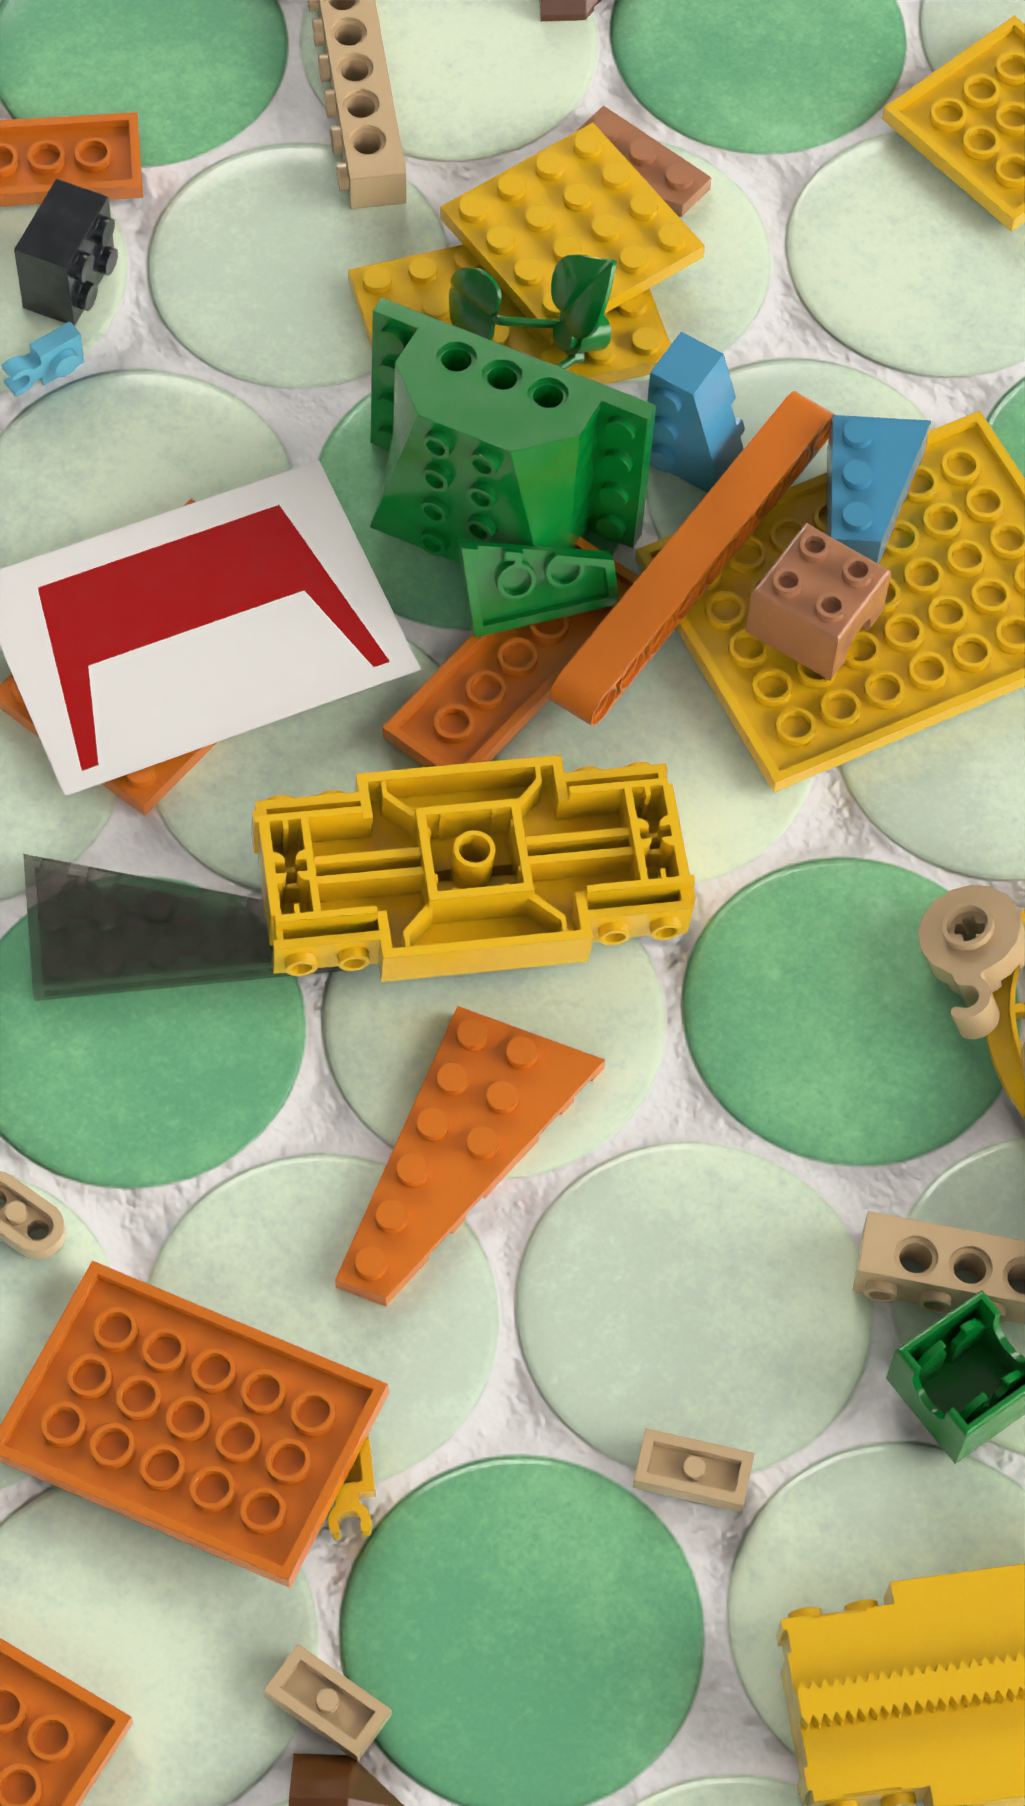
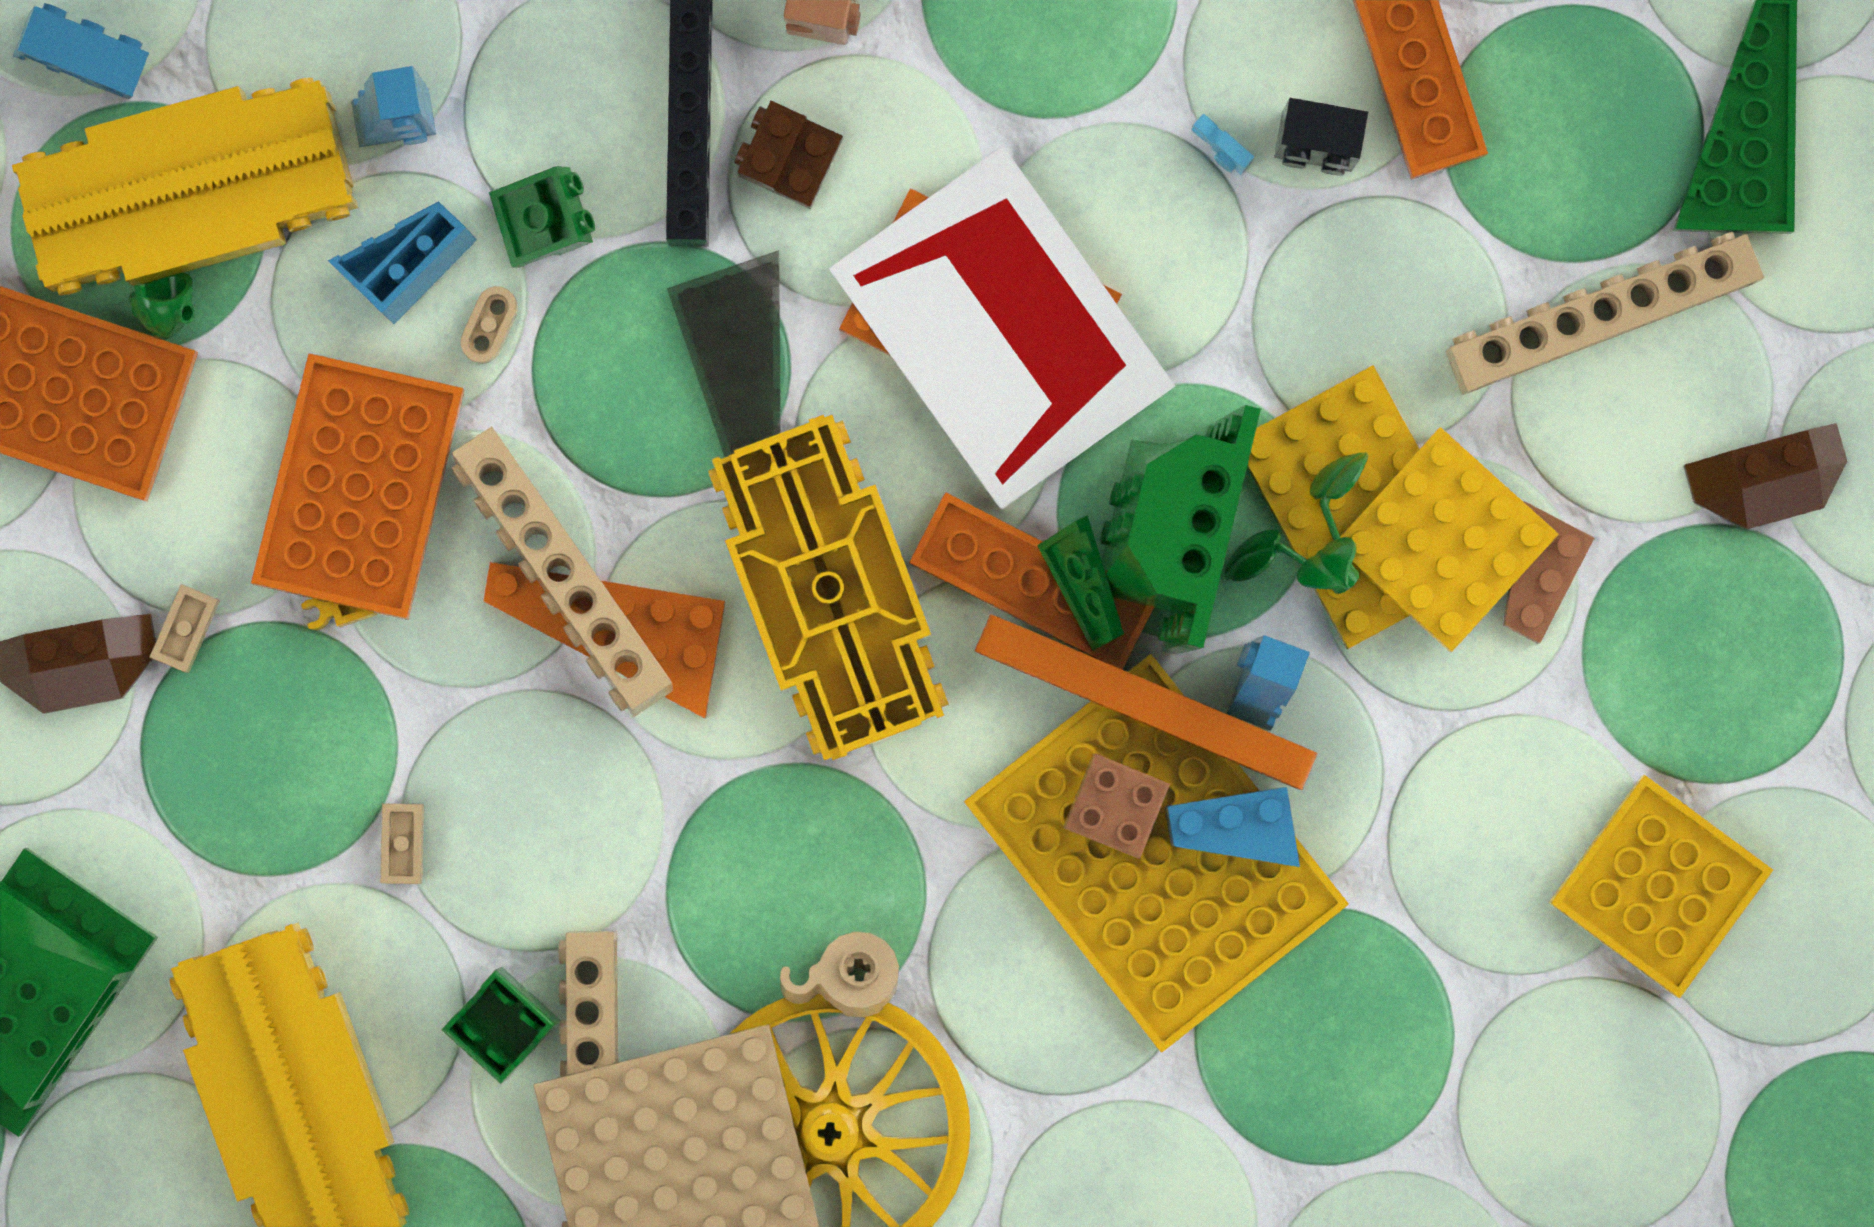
camera: 80 degrees right, 25 degrees up
none -> tan brick [451,426,673,718]

